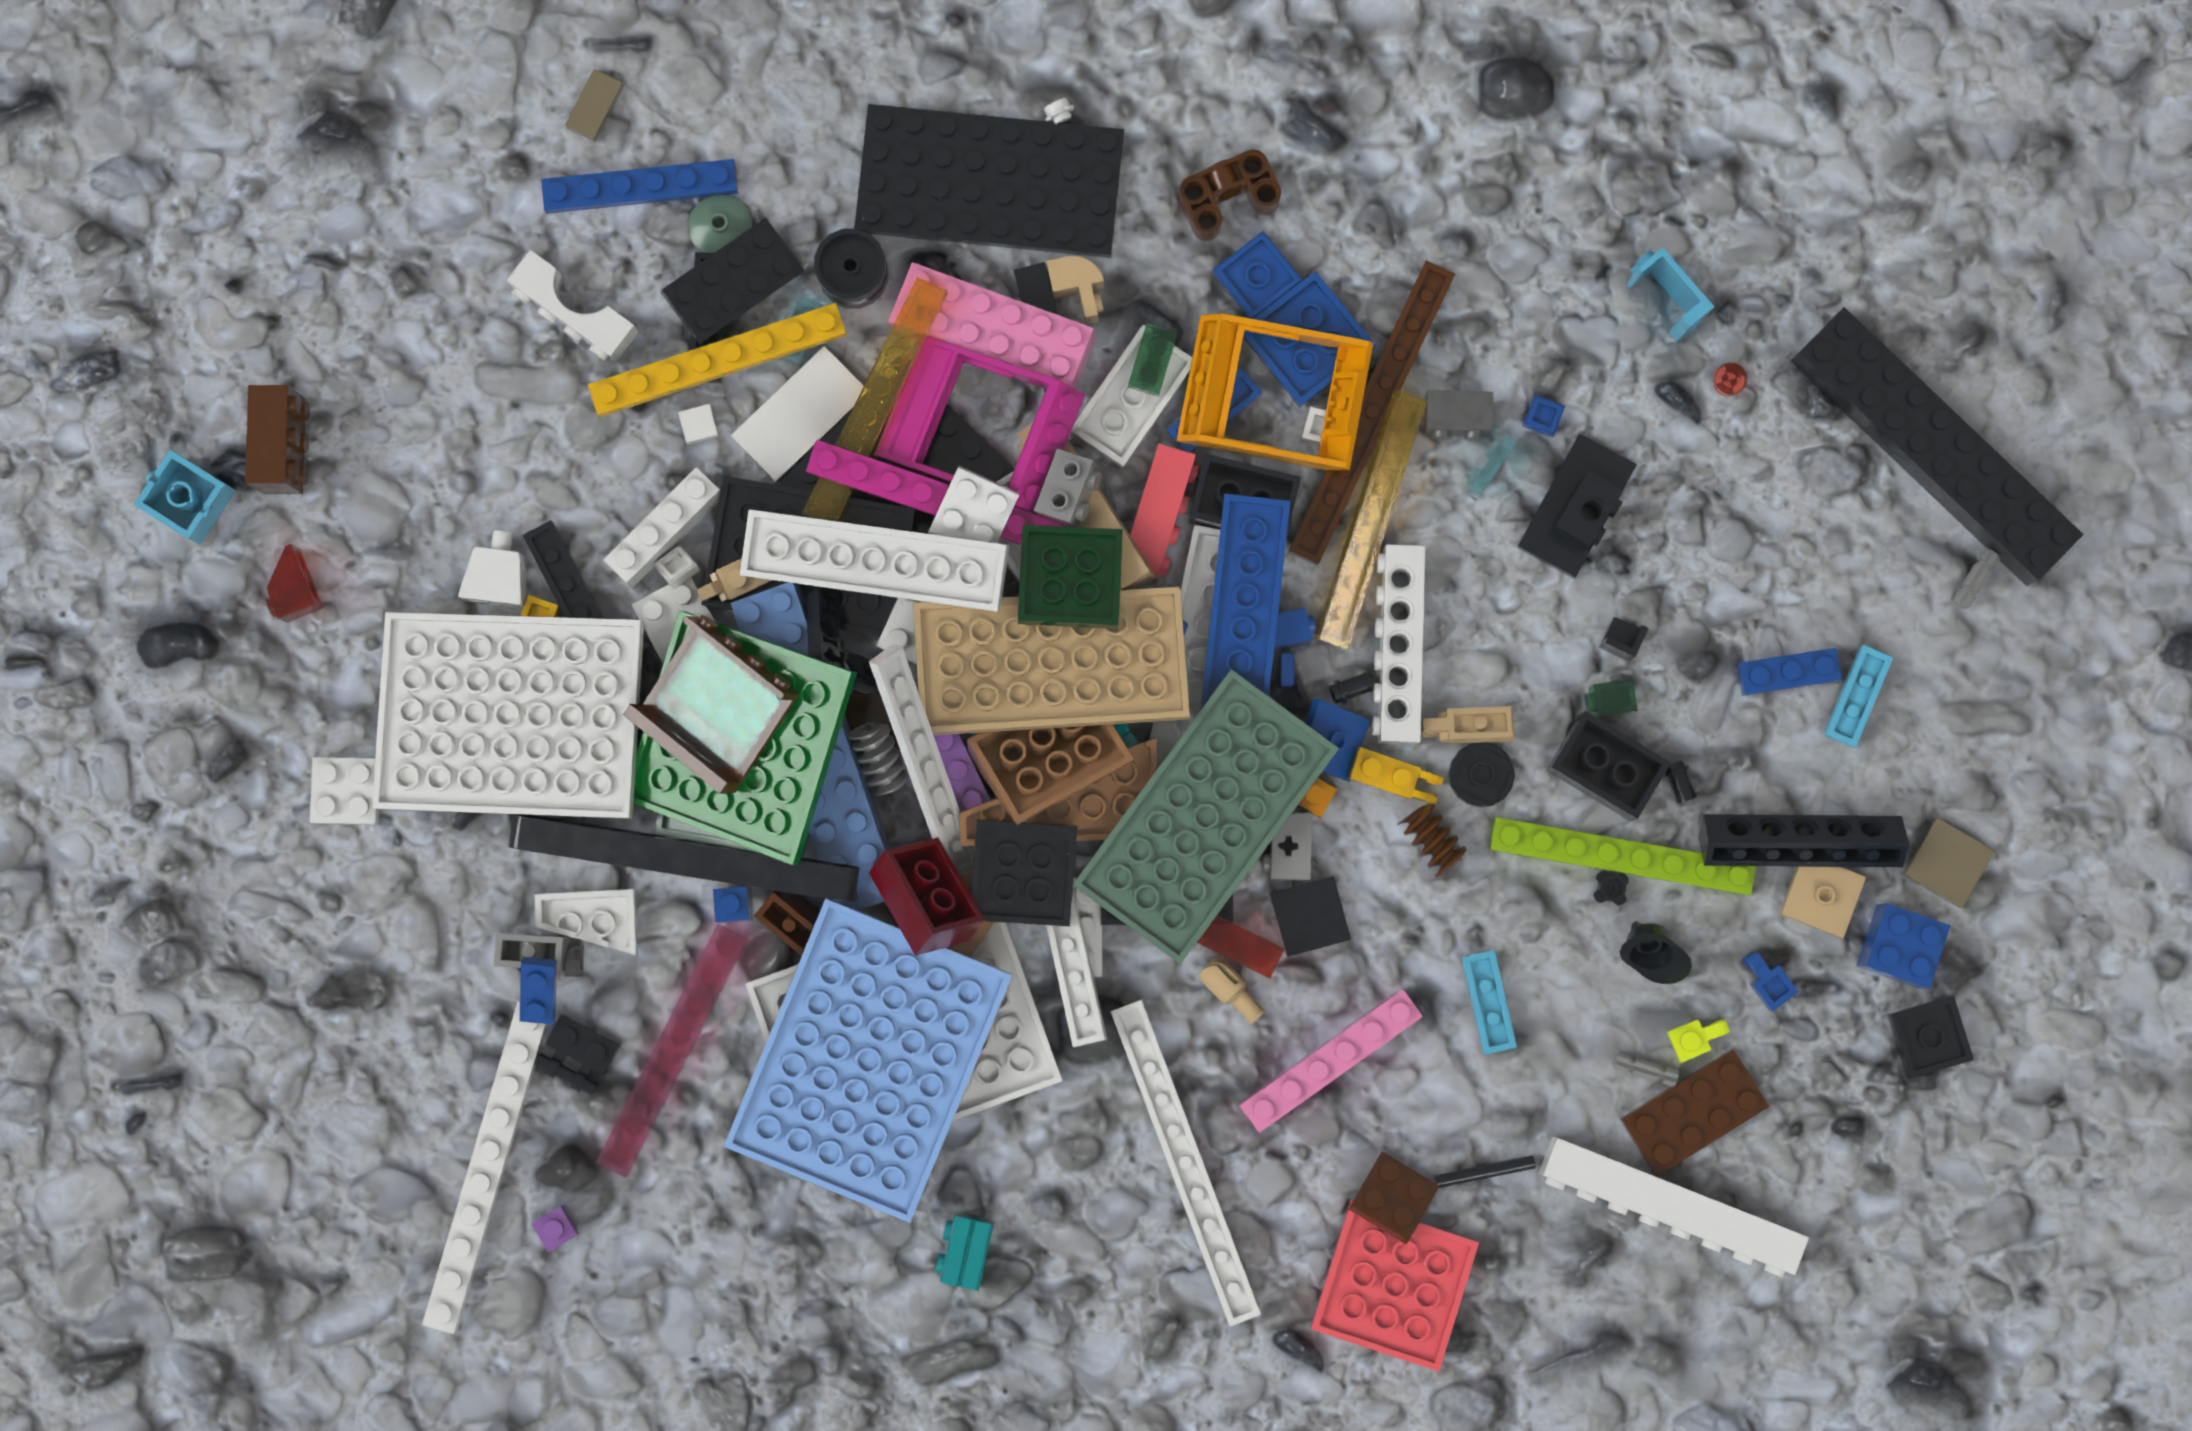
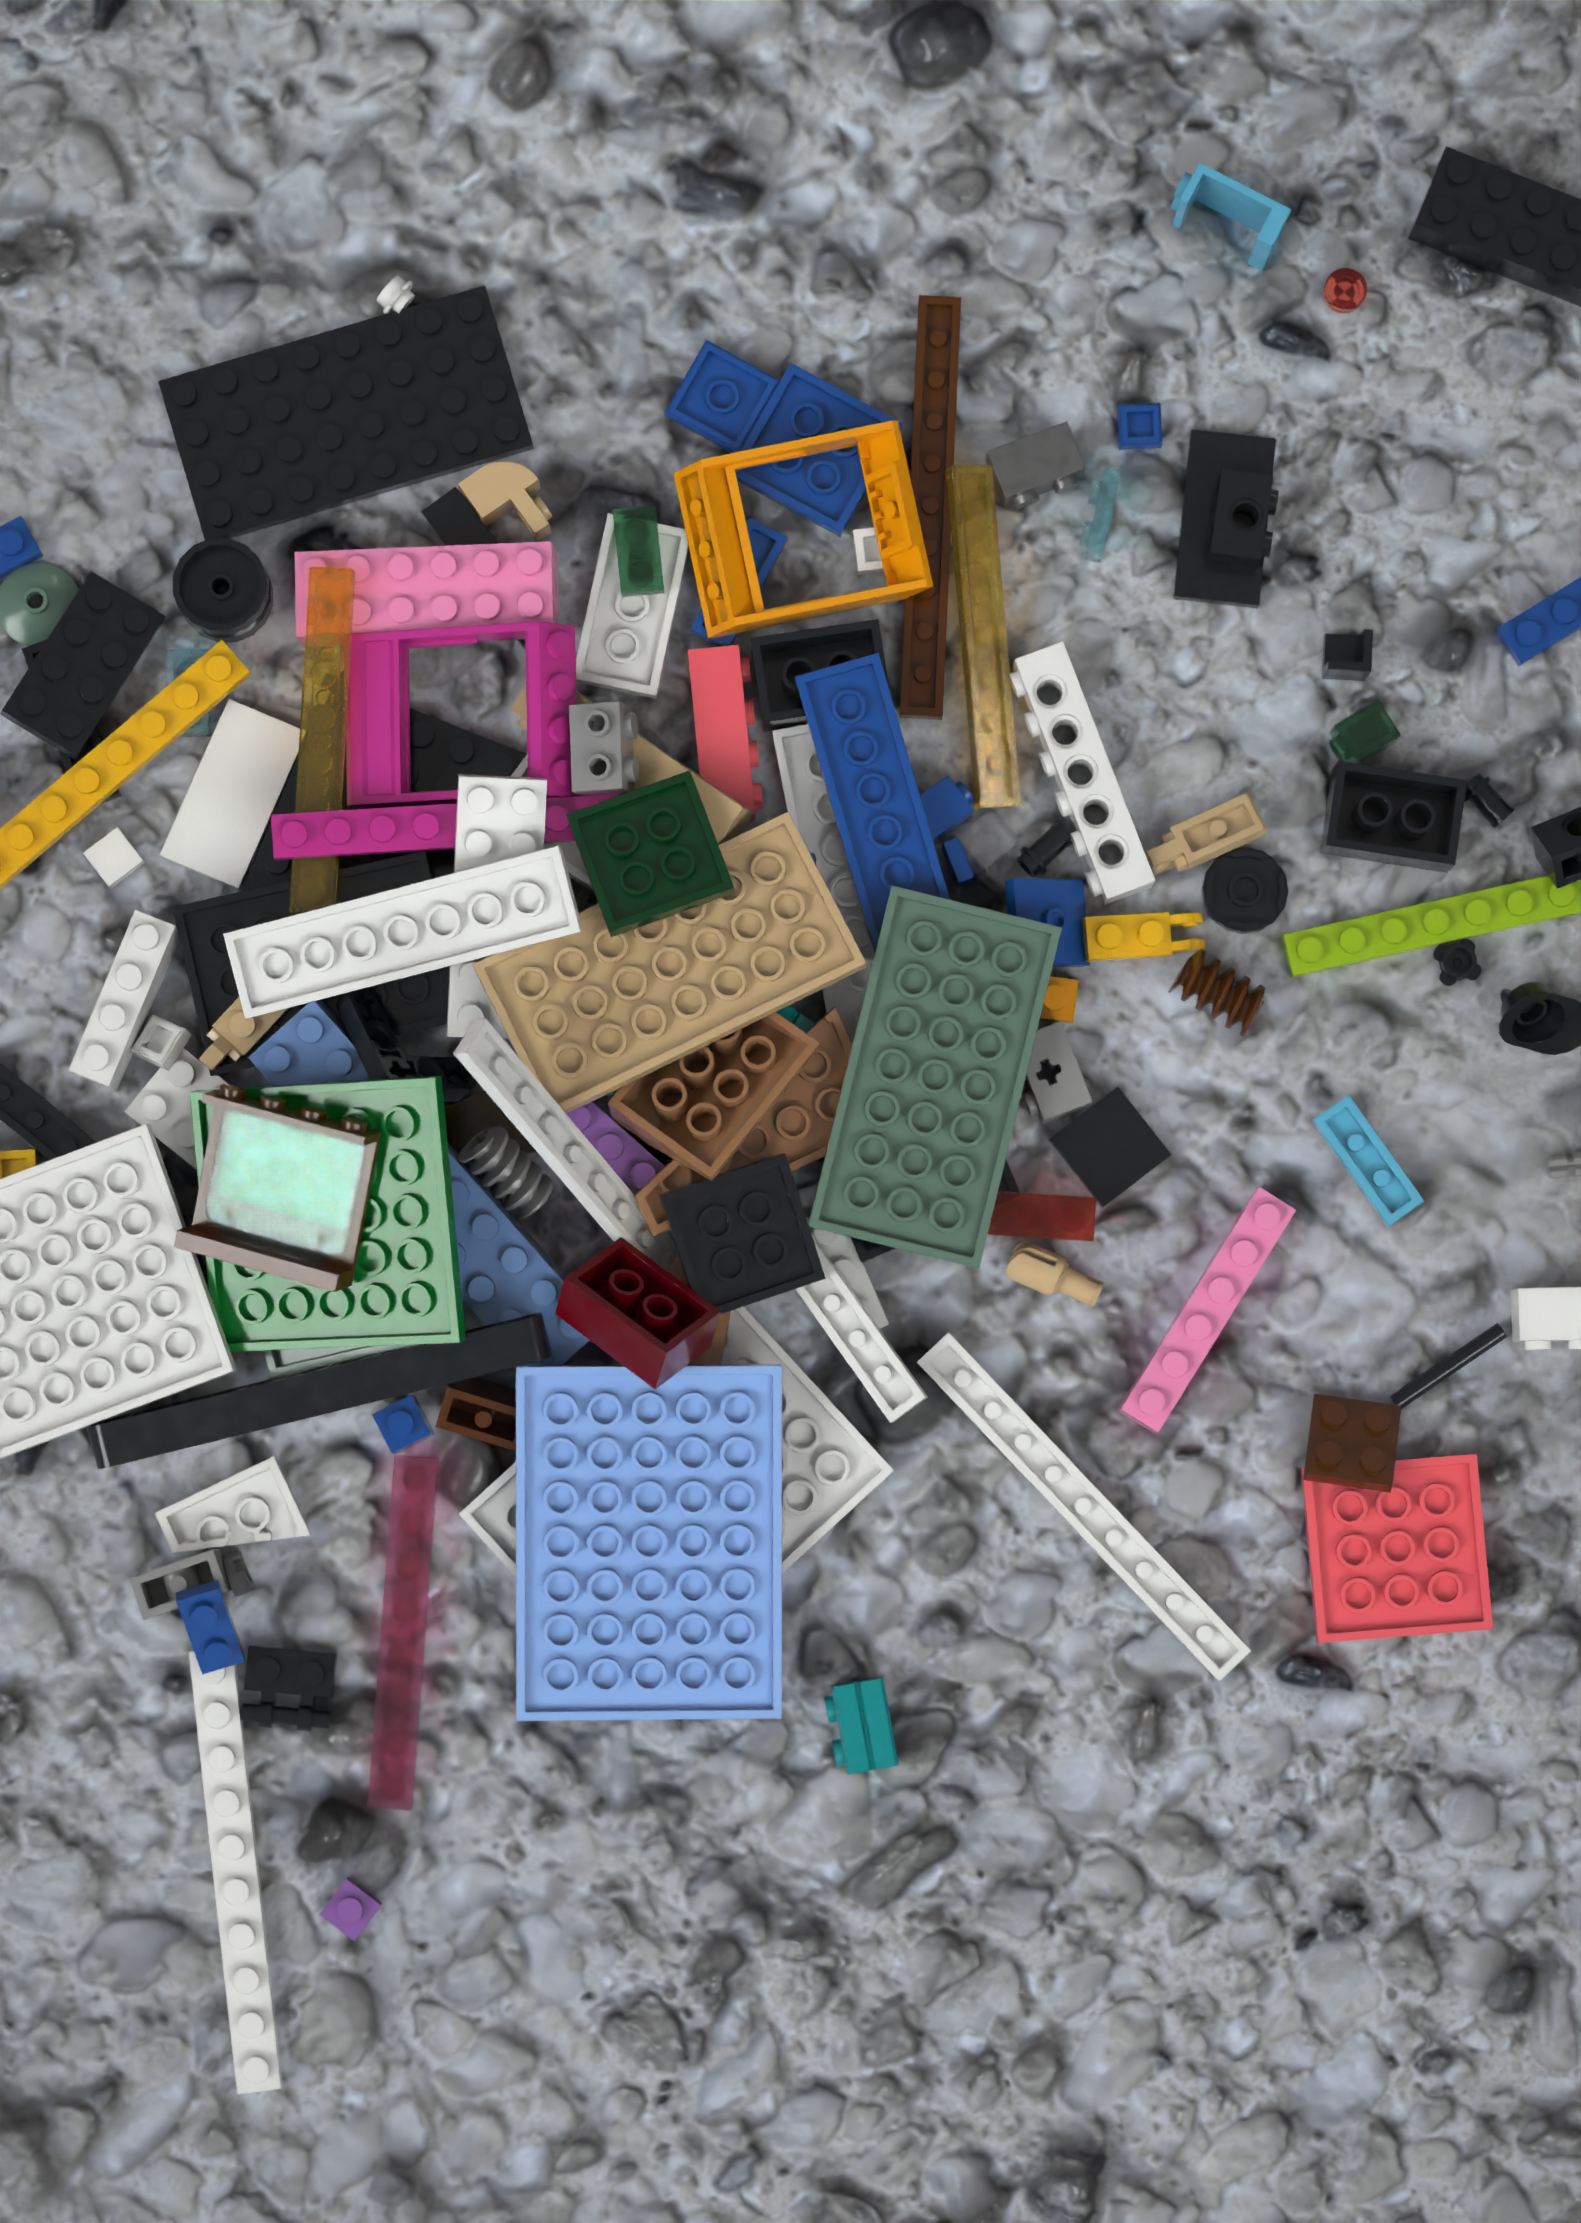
camera: 25 degrees left, 0 degrees up
reddish brown beam [1179,149,1281,241] -> none

